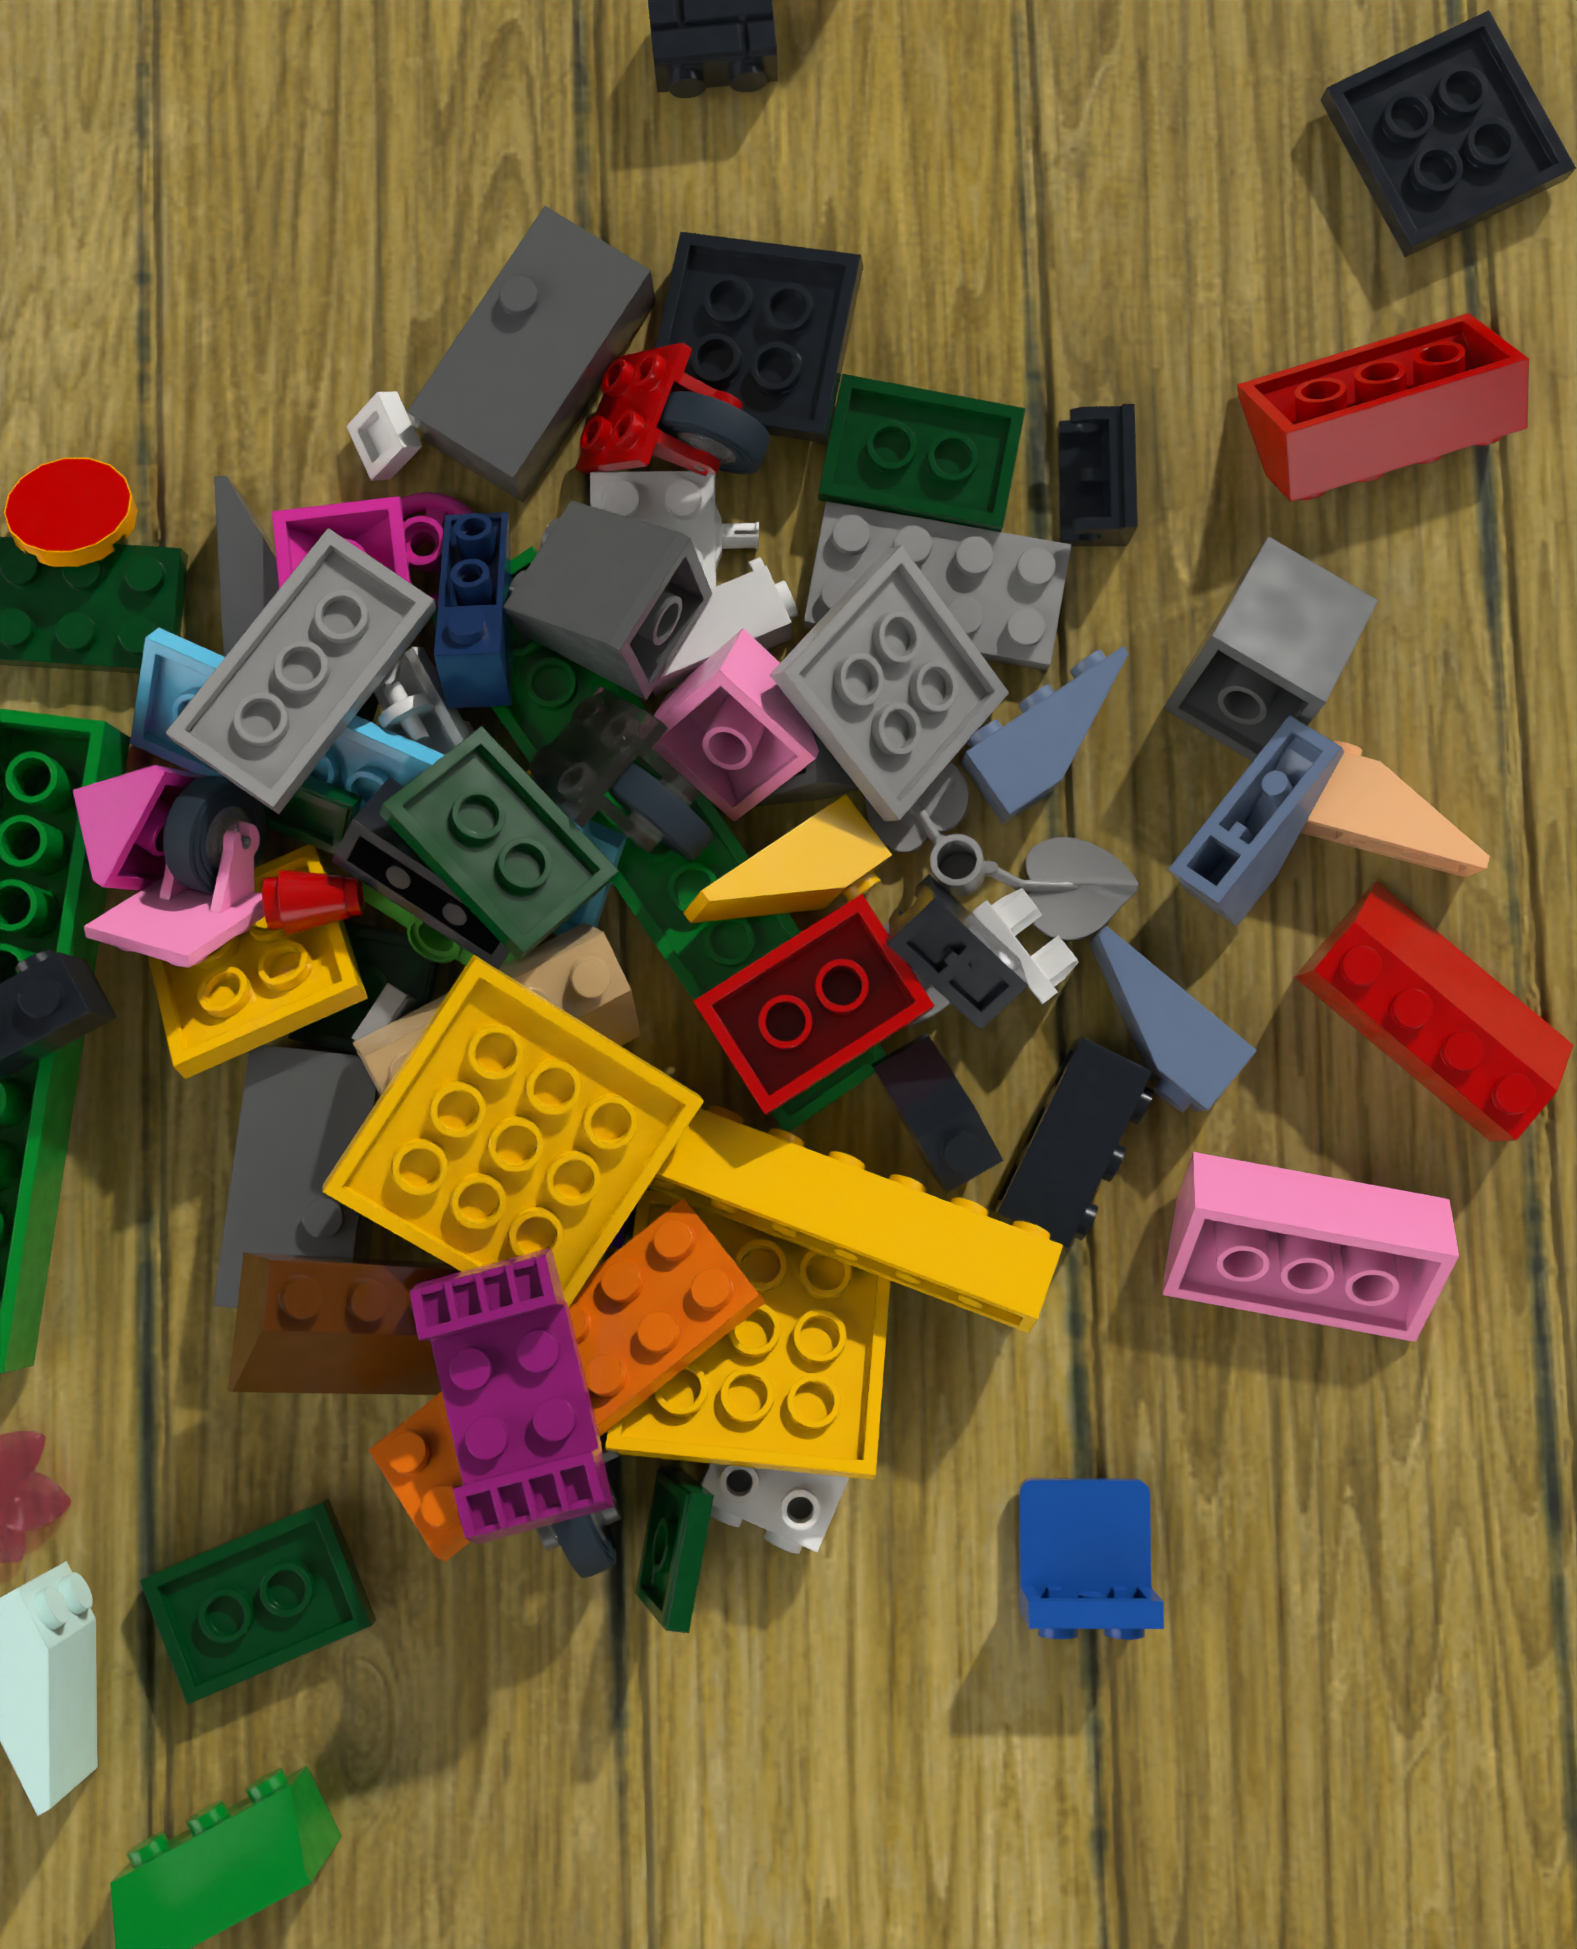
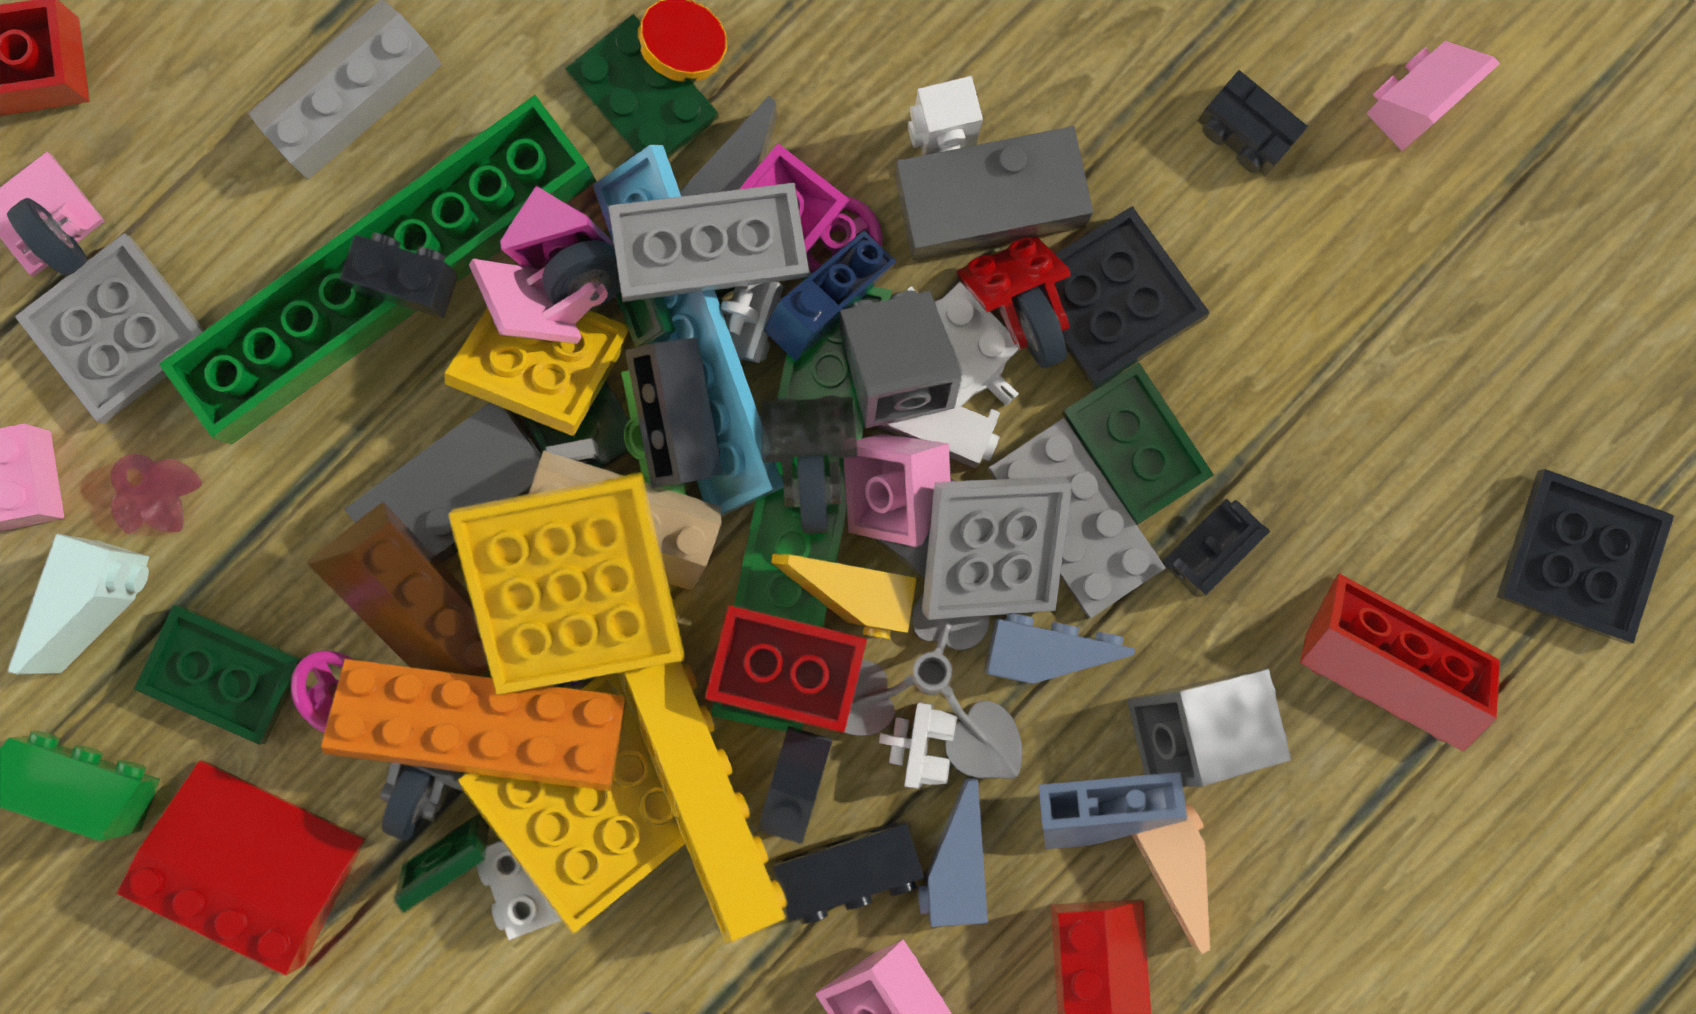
camera: 40 degrees right, 0 degrees up
red cone [262,870,365,935] -> none
white plate [346,391,422,481] -> none
dark green plate [379,726,618,961] -> none
magenta plate [410,1248,614,1544] -> none
black hinge [886,874,1029,1030] -> none
none -> red slope [116,760,366,976]
none -> dark pink piece [291,650,354,733]
none -> white brick [908,76,983,155]

